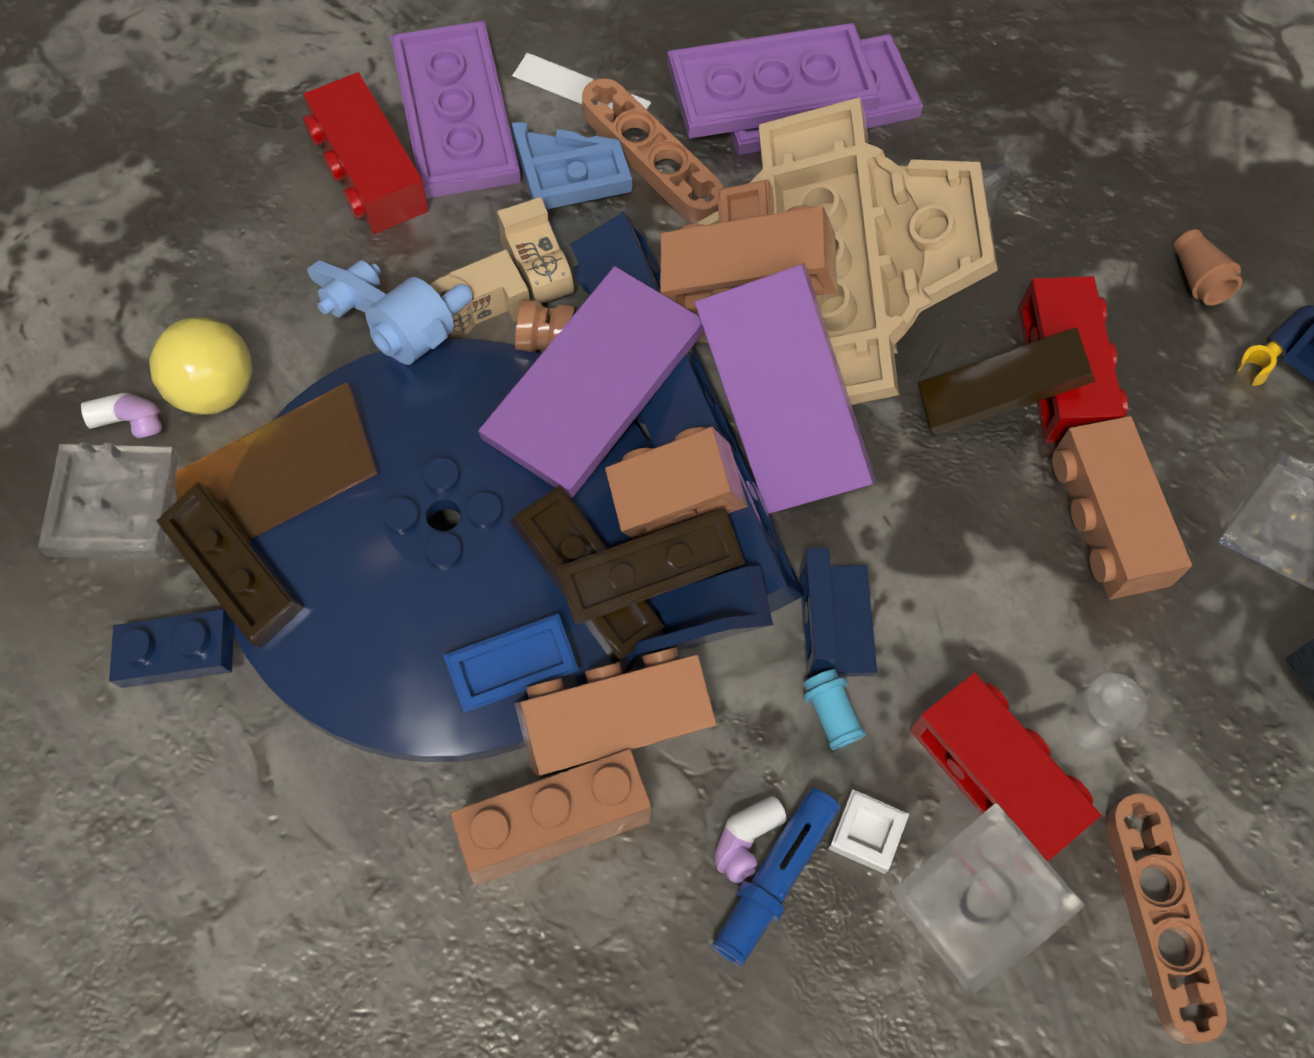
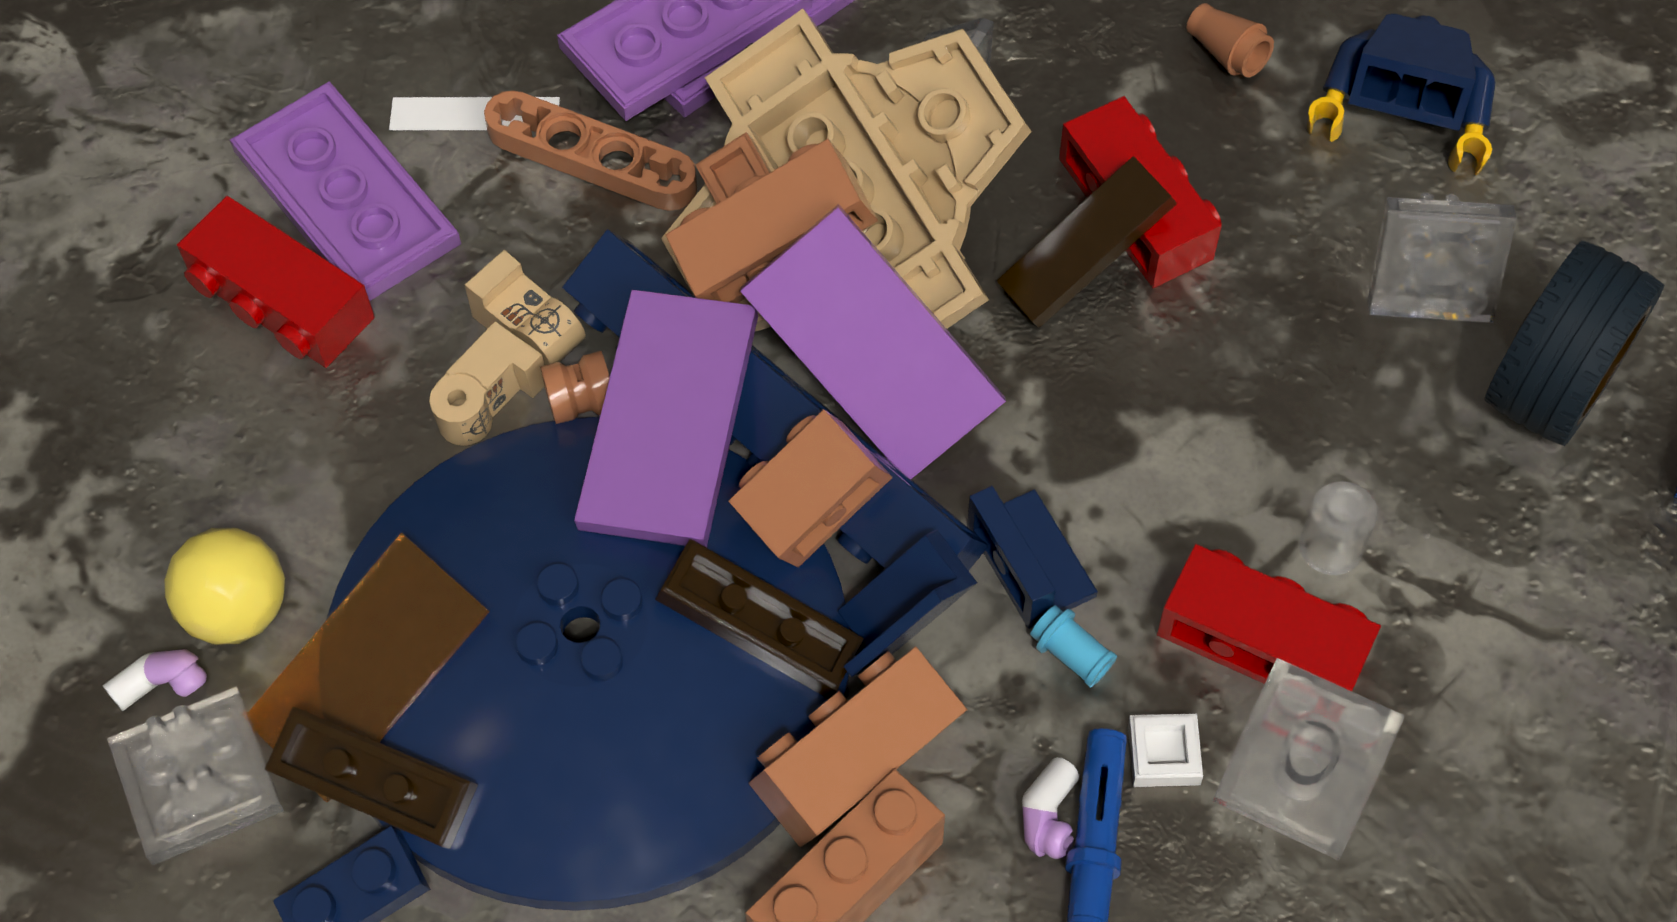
camera: 20 degrees left, 5 degrees down
light blue piece [307,260,473,365] -> none
blue tile [443,614,579,713] -> none
medium blue wing [511,122,632,209] -> none
dark brown tile [555,508,745,625] -> none
nougat brick [1052,416,1193,600] -> none
nougat beam [1105,793,1227,1044] -> none

